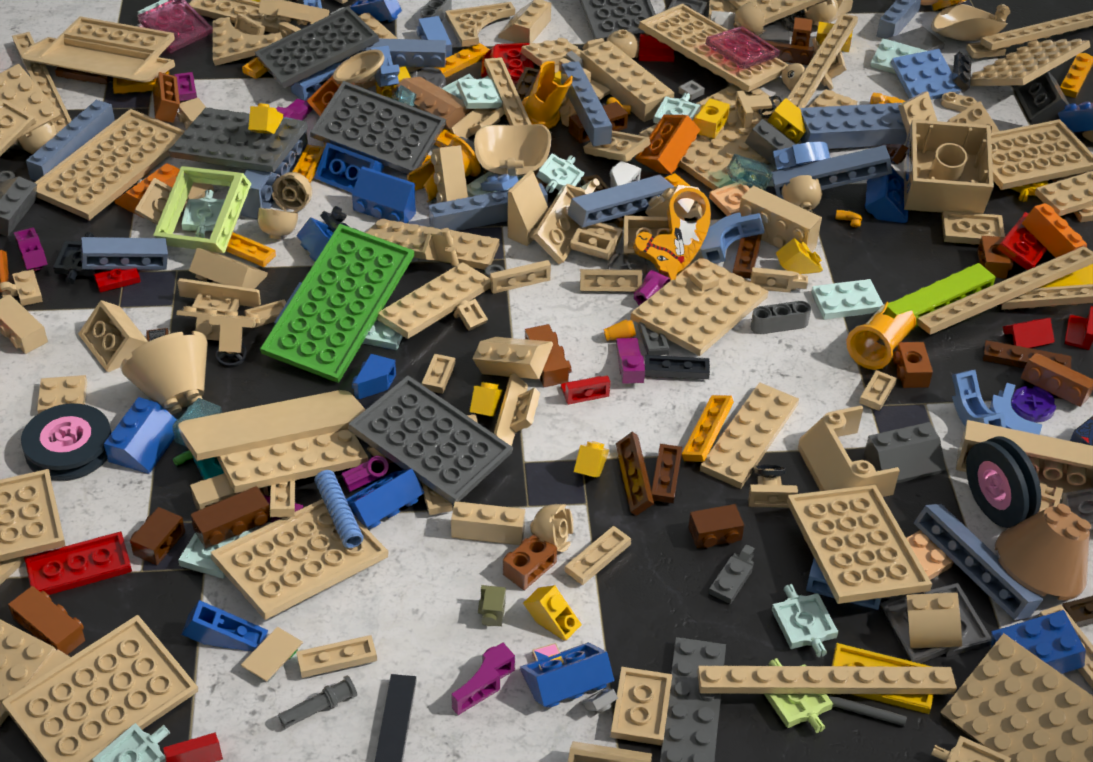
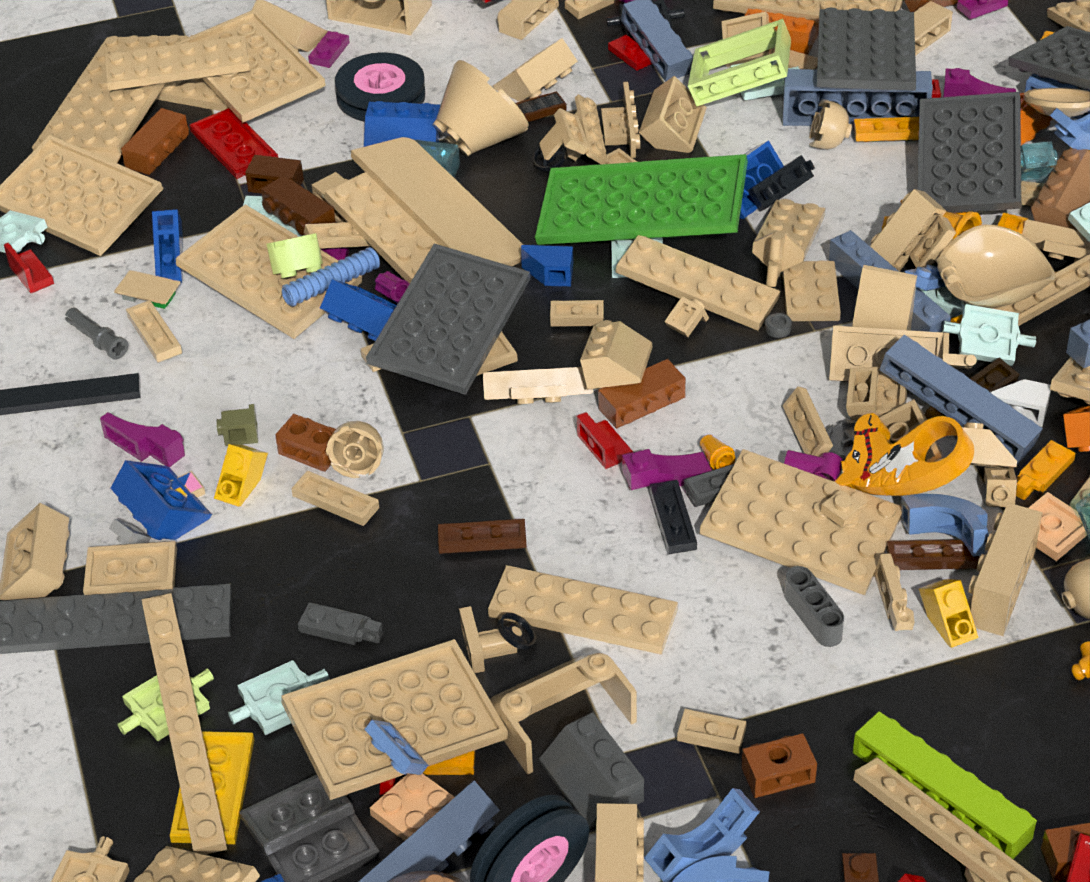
camera: 80 degrees right, 0 degrees up
tan plate [37,375,87,414] -> none
light orange plate [225,232,276,267] -> none
yellow slope [248,103,283,134] -> none
tan cylinder [257,208,298,239] -> none
blue slope [314,143,385,193] -> none
blue slope [352,166,416,223] -> none
tan brick [451,501,525,545] -> none
yellow slope [470,382,504,416] -> none
tan plate [490,260,551,294] -> none
yellow slope [574,441,610,477] -> none
reddish brown plate [616,431,654,516] -> none
light orange plate [681,395,734,462] -> none
reddish brown brick [688,504,744,548] -> none
light aqua plate [811,279,883,320] -> none
dark grey bar [829,695,907,726] -> none
light orange piece [846,302,916,370] -> none
tan brick [907,593,962,648] -> none
none -> yellowish green cylinder [266,233,323,278]
none -> medium blue plate [364,720,429,775]
none -> tan plate [909,215,956,268]

